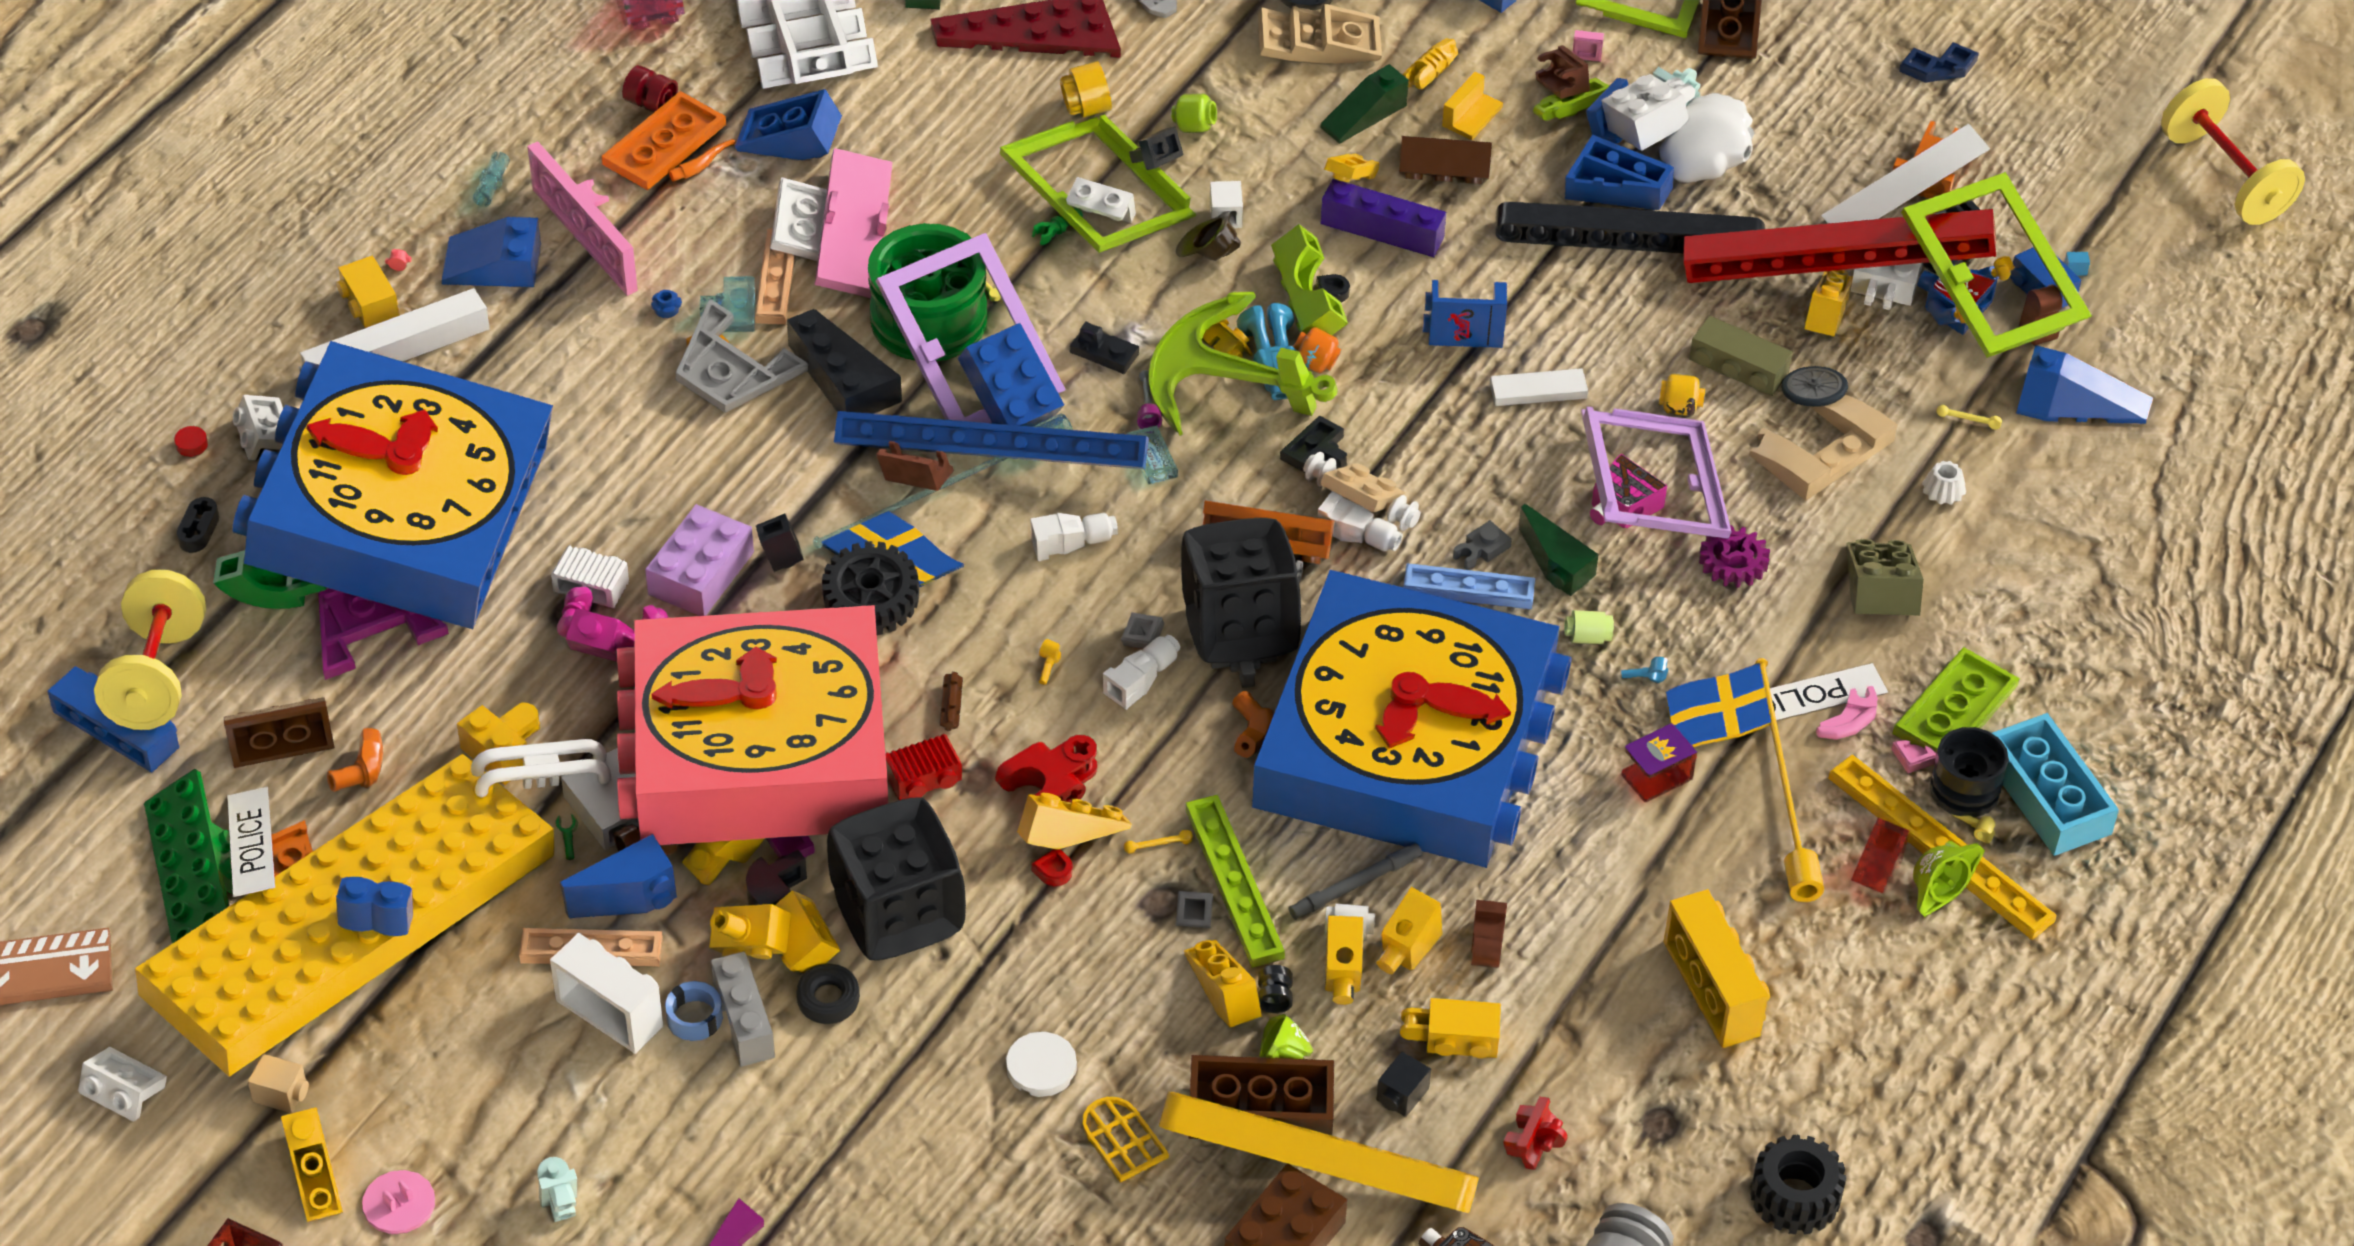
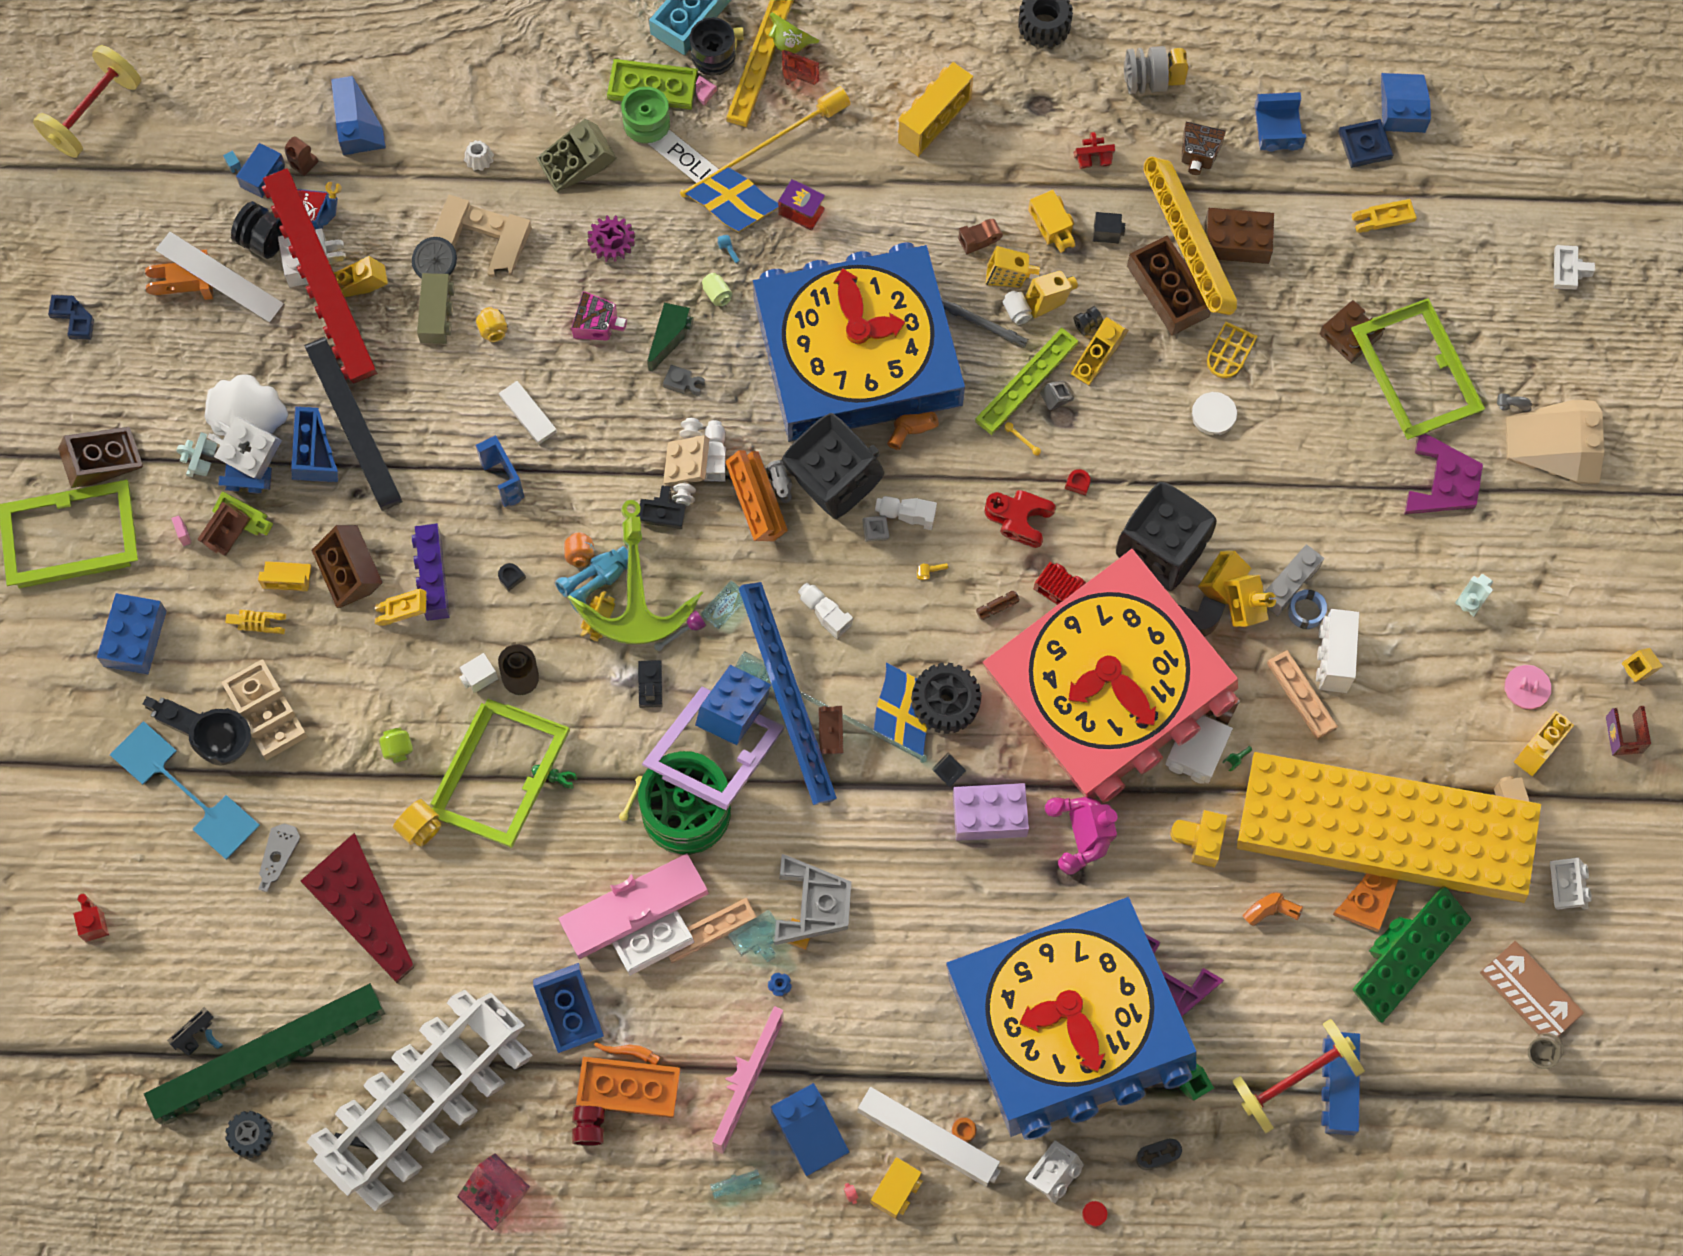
camera: 120 degrees left, 20 degrees up
reddish brown slope [224,697,335,768] -> none
white sticker [227,787,275,897] -> none
blue brick [336,877,413,936] -> none
white piece [471,739,611,797] -> none
white brick [551,545,629,608] -> none
blue slope [560,834,677,918] -> none
black wedge [787,309,902,414] -> none
black tyre [796,964,860,1024] -> none
yellow slope [1017,793,1132,849] -> none
white bracket [1066,177,1136,223] -> none
black hinge [1129,126,1184,170] -> none
lime hat [1259,1014,1314,1059] -> none
lime arch [1271,224,1348,335] -> none
dark green slope [1320,64,1409,144] -> none
light blue tile [1403,563,1535,609] -> none
lavender door [1581,406,1731,539] -> none
bright pink piece [1816,686,1878,740] -> none
lime door [1901,172,2092,358] -> none
light yellow hinge [1936,405,2002,430] -> none
none -> bright green wheel [621,87,670,143]

